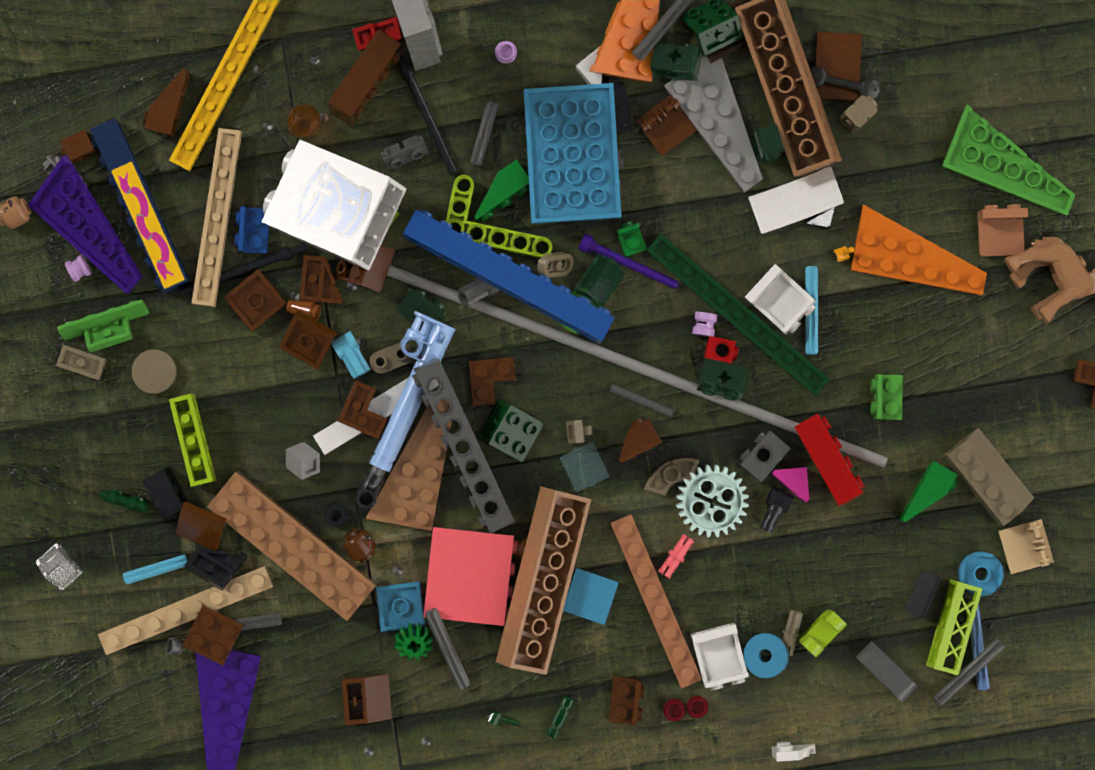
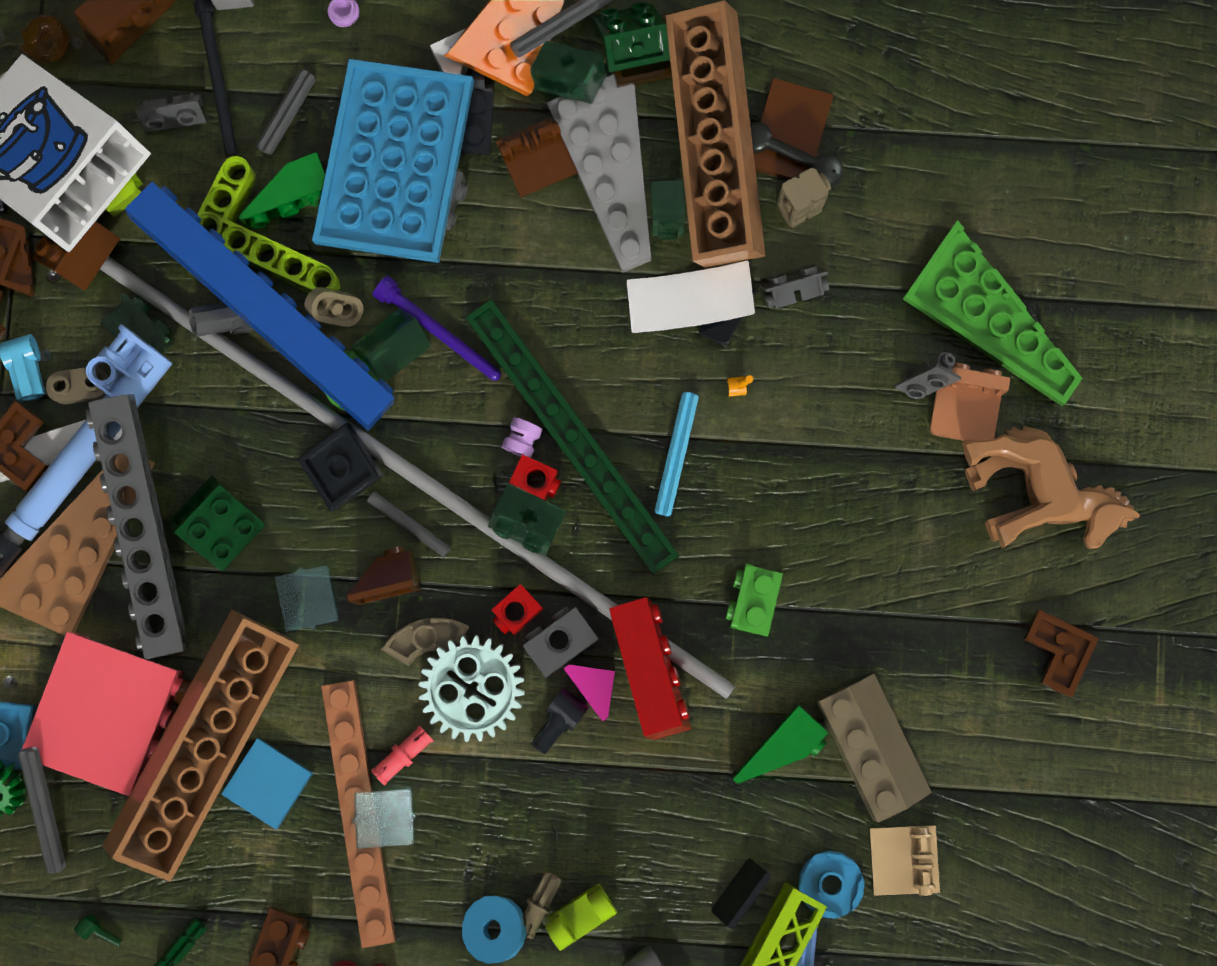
camera: 20 degrees right, 5 degrees down
reddish brown plate [469,357,516,406] -> none
dark tan tile [566,420,593,444] -> none
green bracket [616,221,647,257] -> none
white panel [691,623,749,691] -> none
white panel [745,264,817,334] -> none
orange wing [850,204,987,296] -> none
none -> black plate [297,423,384,512]
none -> clear light blue piece [352,789,416,849]
none -> red brick [492,584,544,635]
none -> dark grey hinge [760,264,829,309]
none -> dark grey hinge [894,352,961,399]

